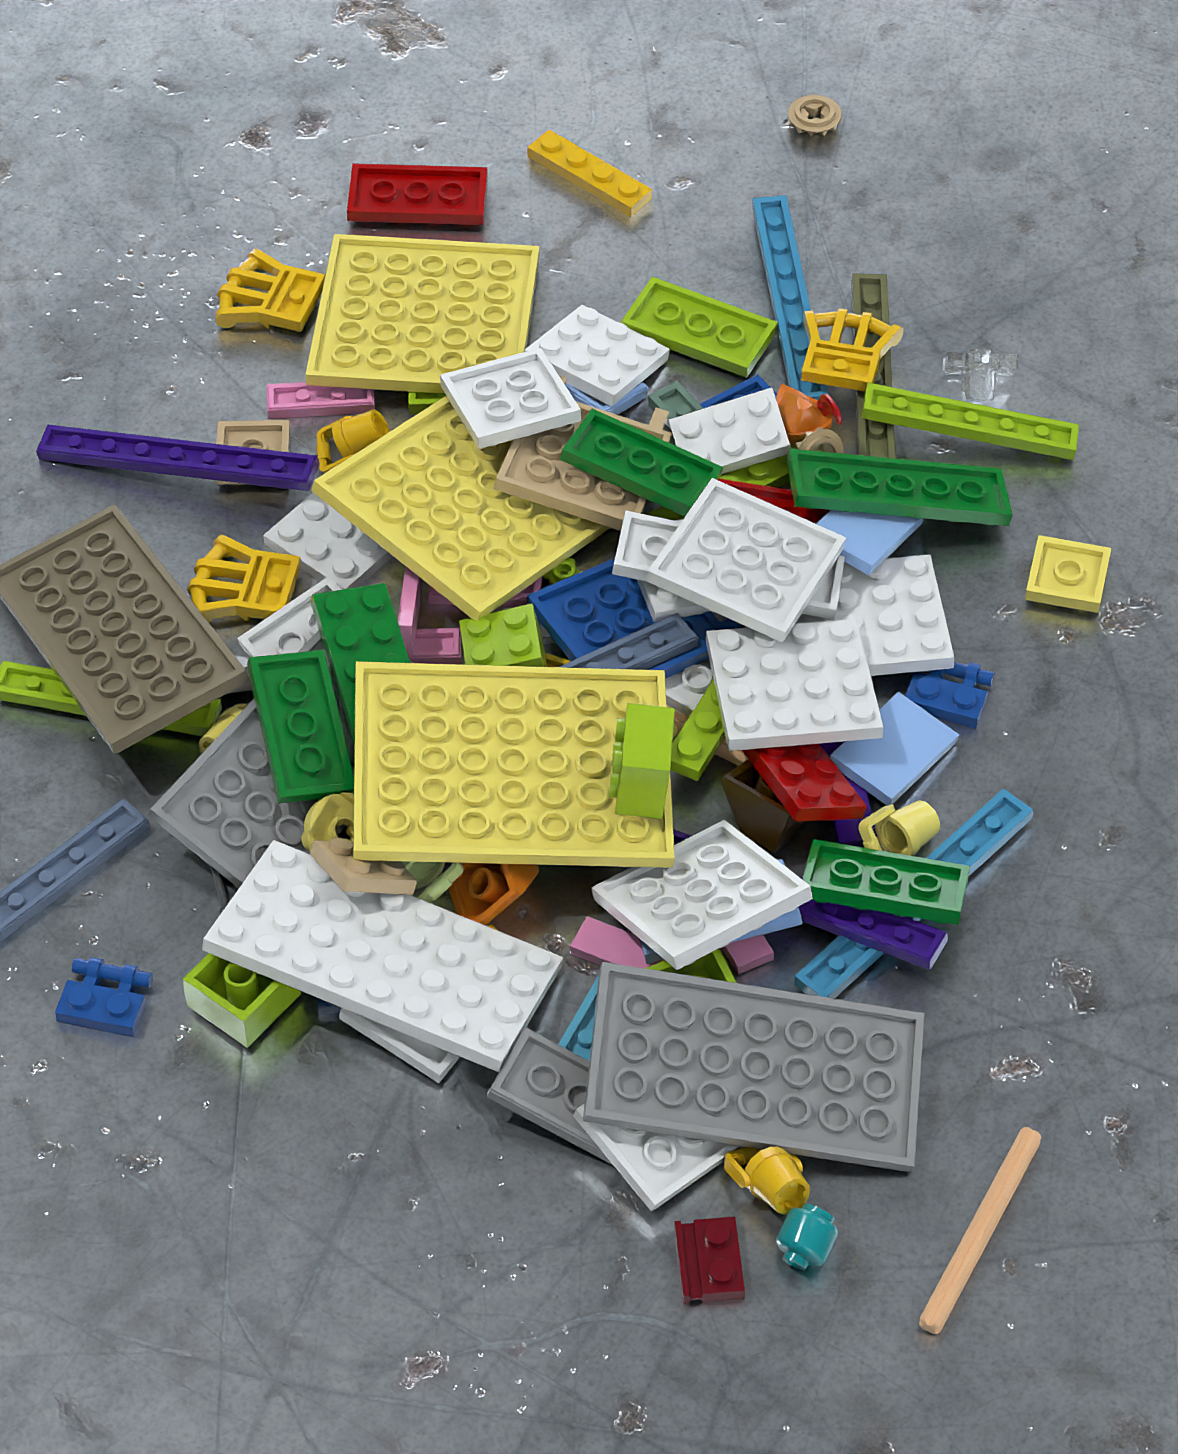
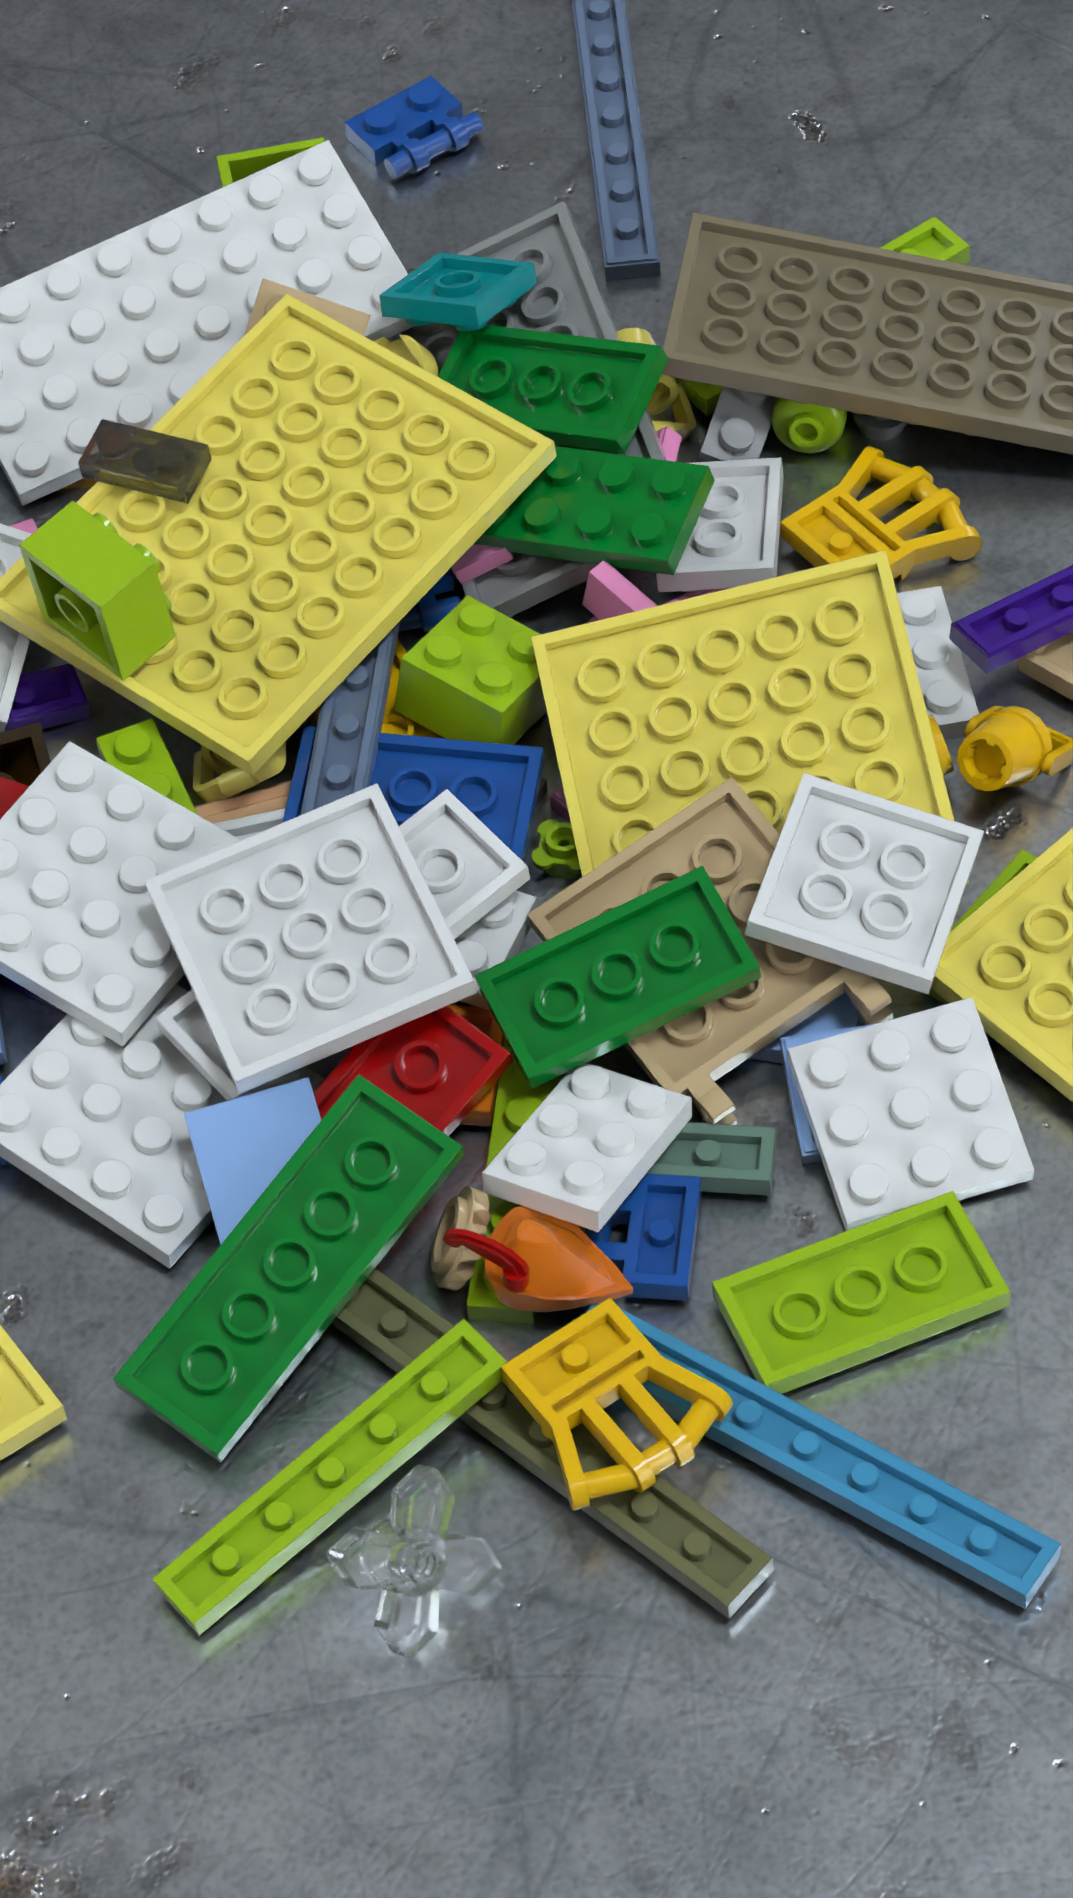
camera: 135 degrees right, 0 degrees up
none -> clear smoke plate [78,419,212,504]
none -> teal plate [379,253,537,331]

